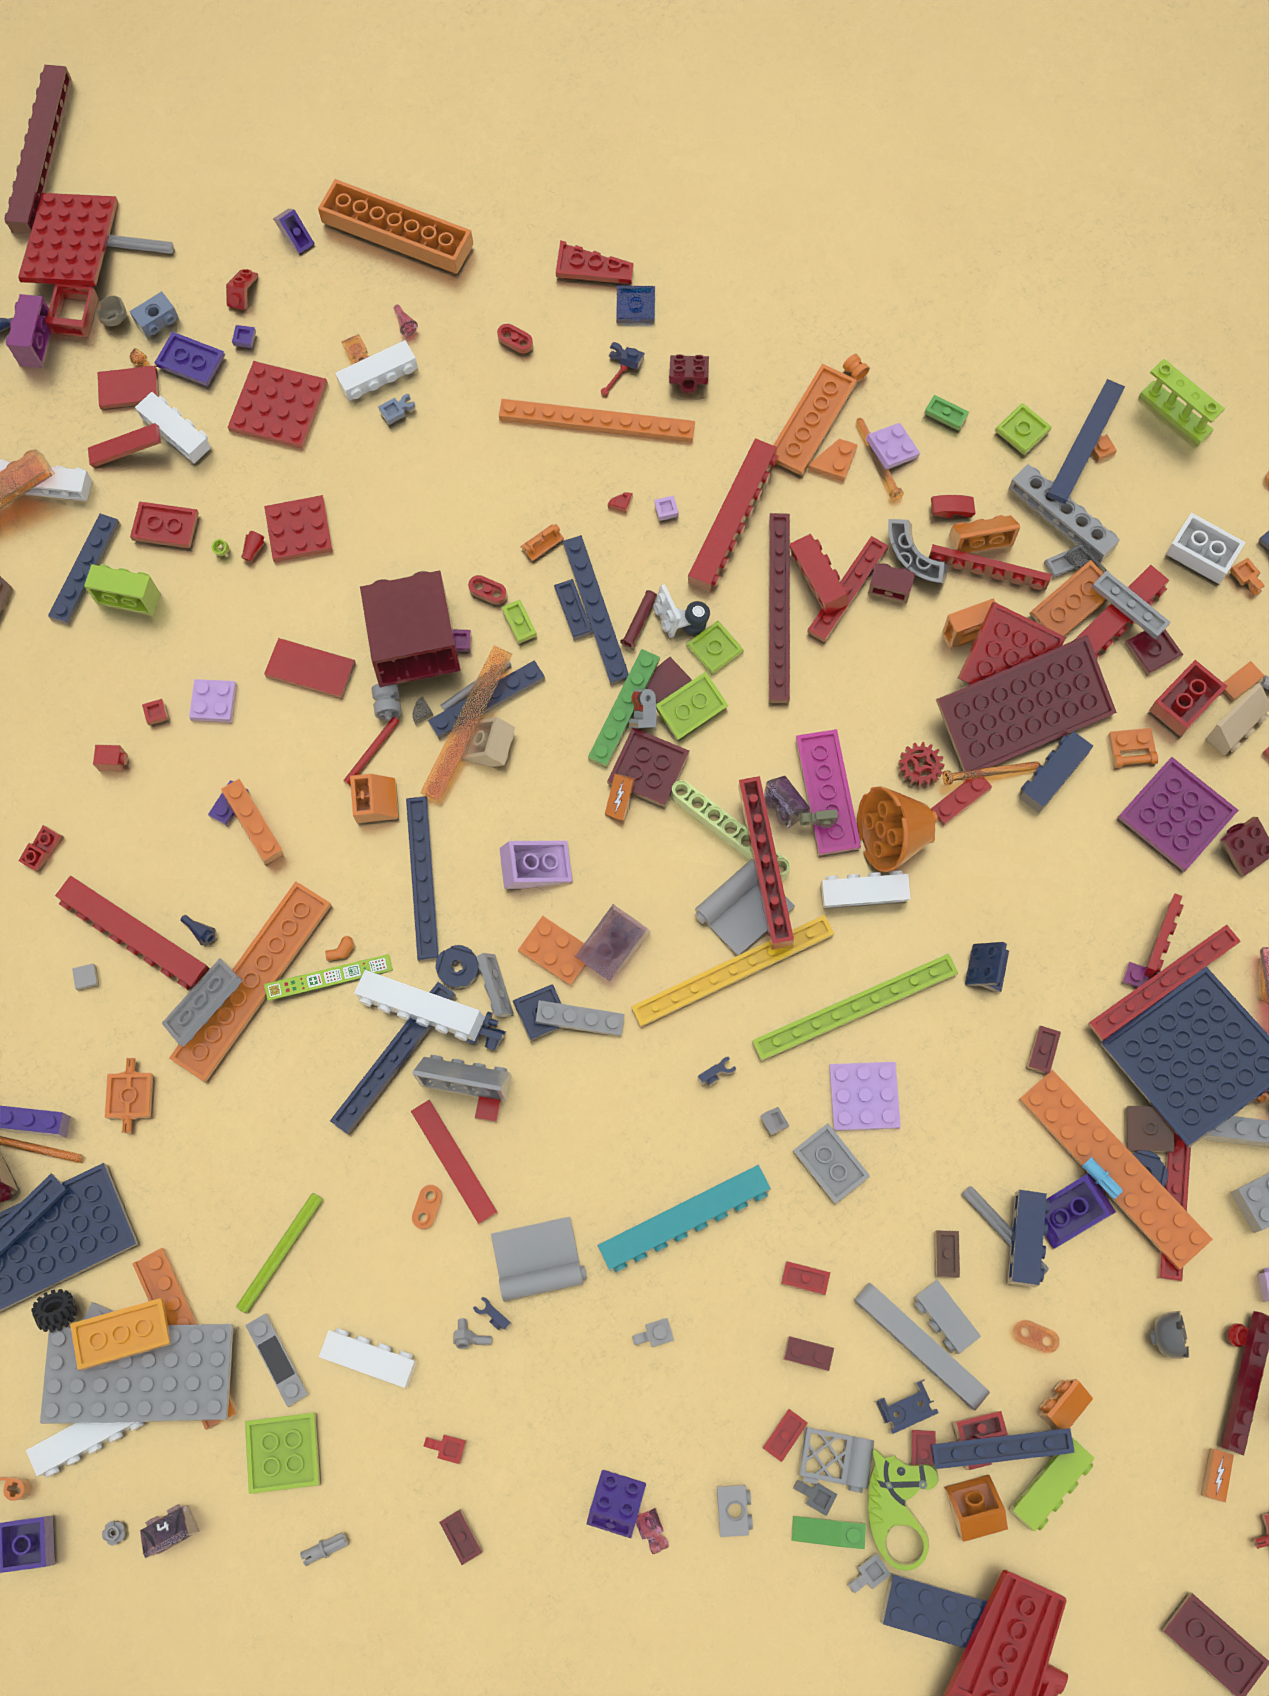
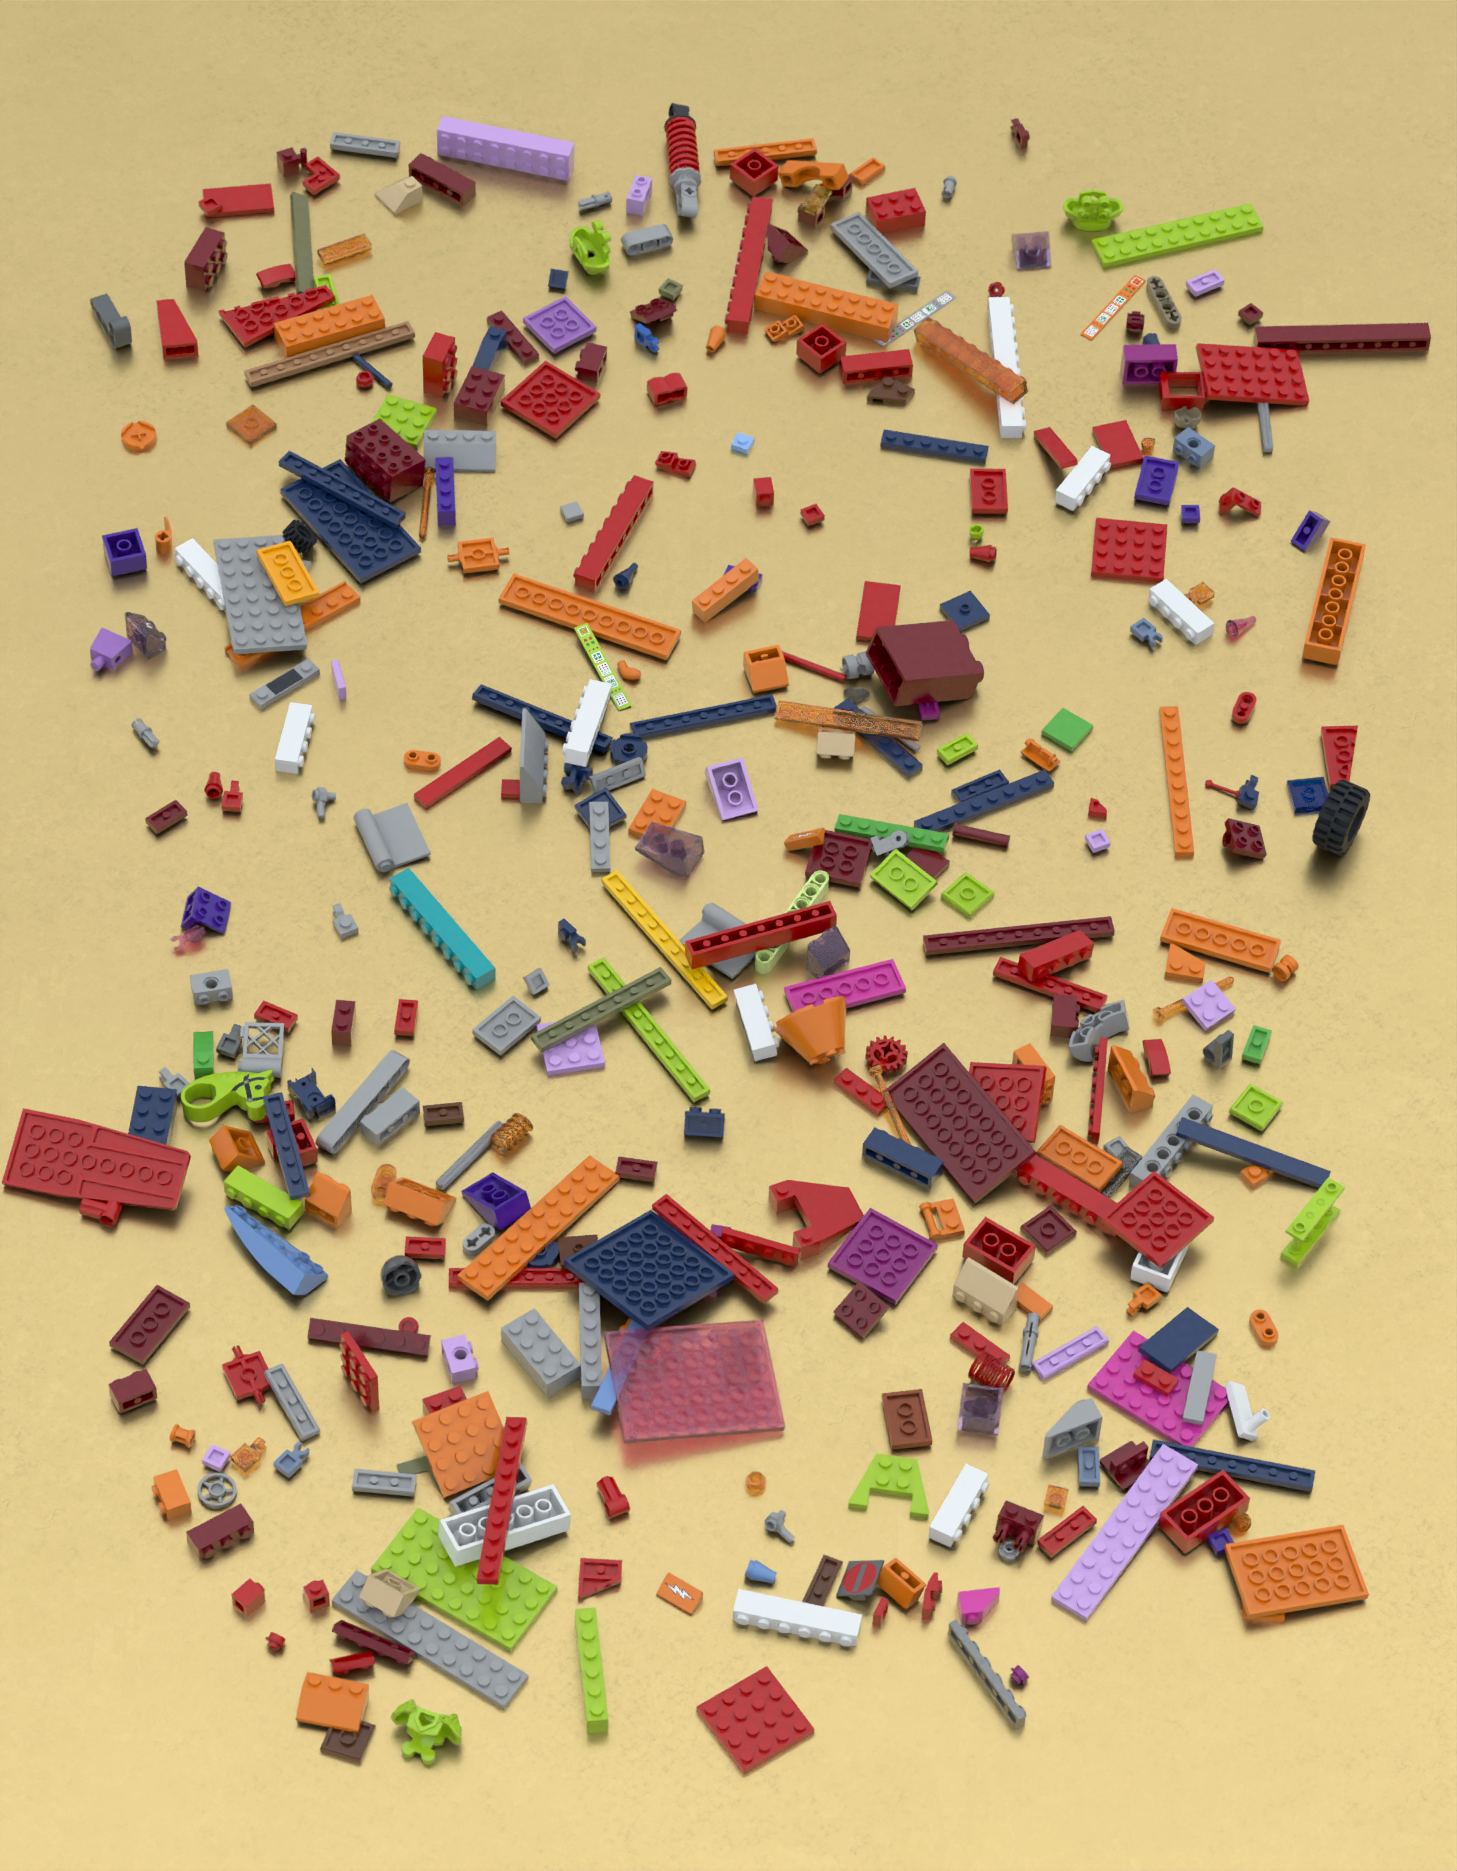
camera: 75 degrees right, 20 degrees down
lime brick [84,564,161,615] -> none
light grey plate [102,1521,125,1546] -> none
light grey plate [162,958,243,1047] -> none
lavender plate [189,679,237,722] -> none
lime axle [236,1193,322,1313] -> none
lime plate [245,1413,320,1494] -> none
red plate [264,495,333,562] -> none
red plate [468,575,507,605] -> none
dark blue plate [473,1297,512,1331] -> none
white plate [653,584,710,638] -> none
brick [688,438,779,592] -> none
olive plate [800,810,838,828] -> none
dark blue brick [1008,1189,1050,1287] -> none
medium azure axle [1082,1157,1123,1199] -> none
light grey plate [1092,570,1171,639] -> none
orange slope [1202,1448,1234,1503] -> none
none -> medium lavender torso [90,627,133,671]
none -> red cone [204,772,223,799]
none -> medium blue wedge [224,1205,329,1295]
none -> lavender tile [331,660,346,700]
none -> orange slope [383,1177,457,1226]
none -> red plate [404,1236,446,1259]
none -> light grey beam [463,1224,495,1256]
none -> clear orange piece [490,1113,533,1155]
none -> olive plate [531,967,672,1053]
none -> light blue plate [731,432,754,454]
none -> red wedge [768,1180,864,1261]
none -> dark blue plate [940,590,990,632]
none -> bright green tile [1041,708,1093,752]
none -> red plate [1101,1171,1214,1269]
none -> dark grey plate [1203,1030,1234,1069]
none -> black tyre [1312,780,1370,855]

